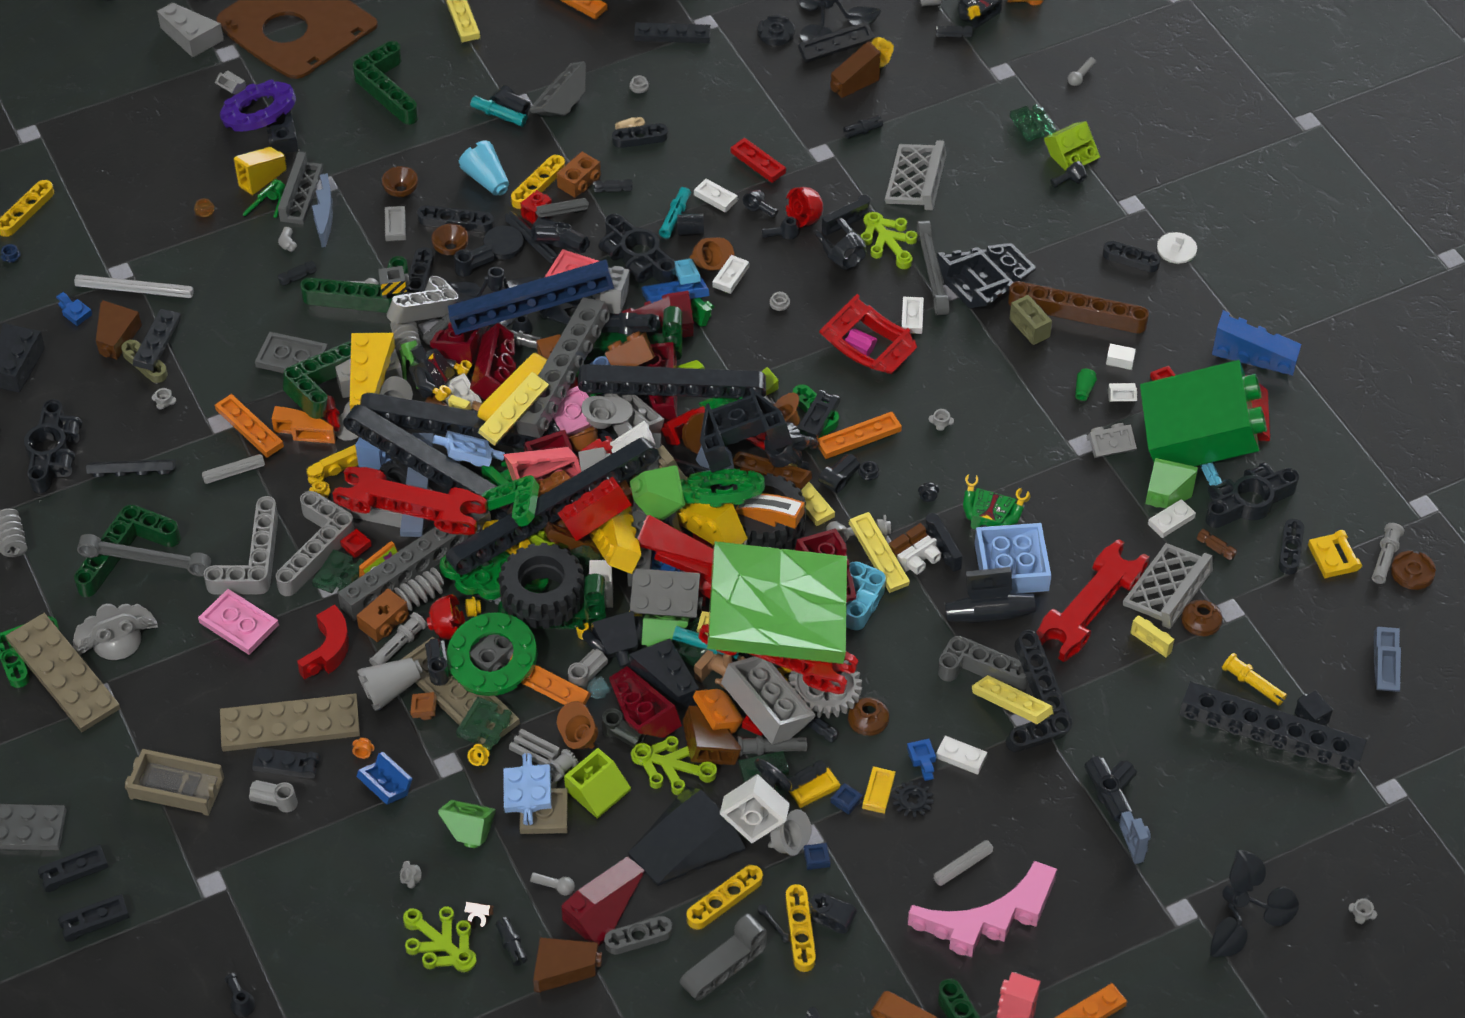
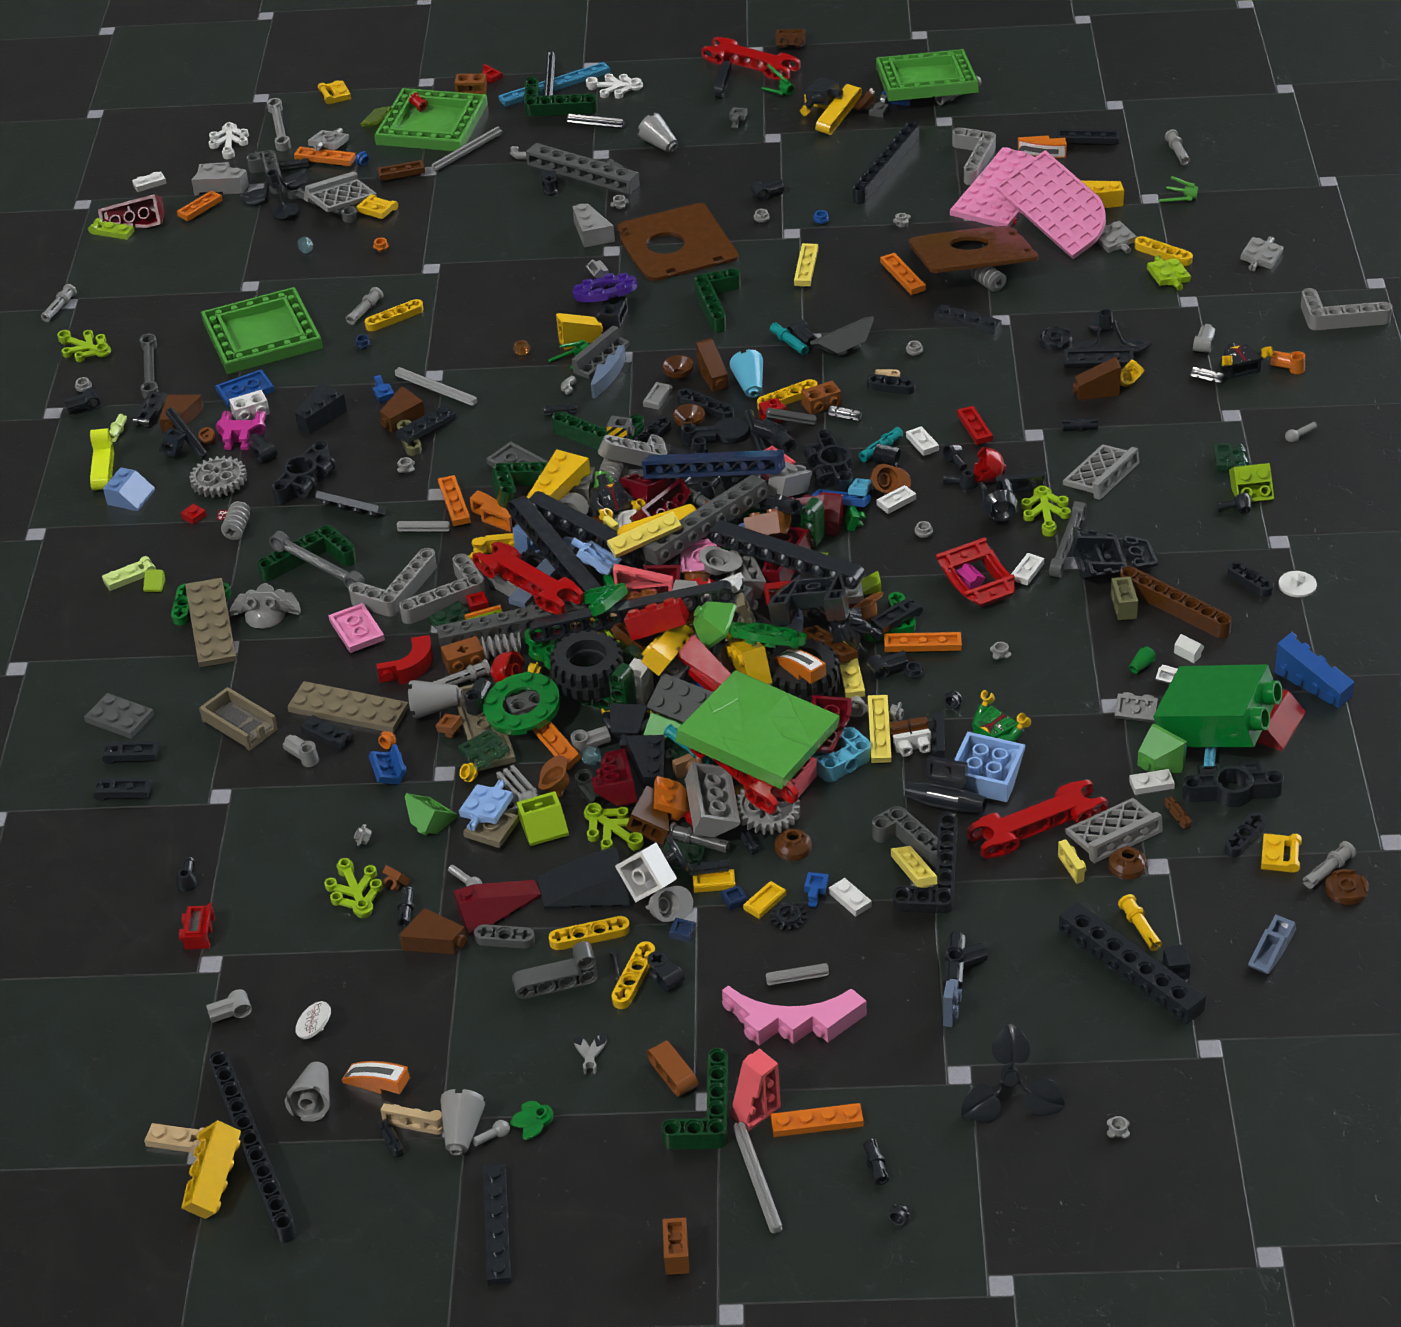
camera: 30 degrees right, 10 degrees down
none -> reddish brown slope [696,338,729,392]

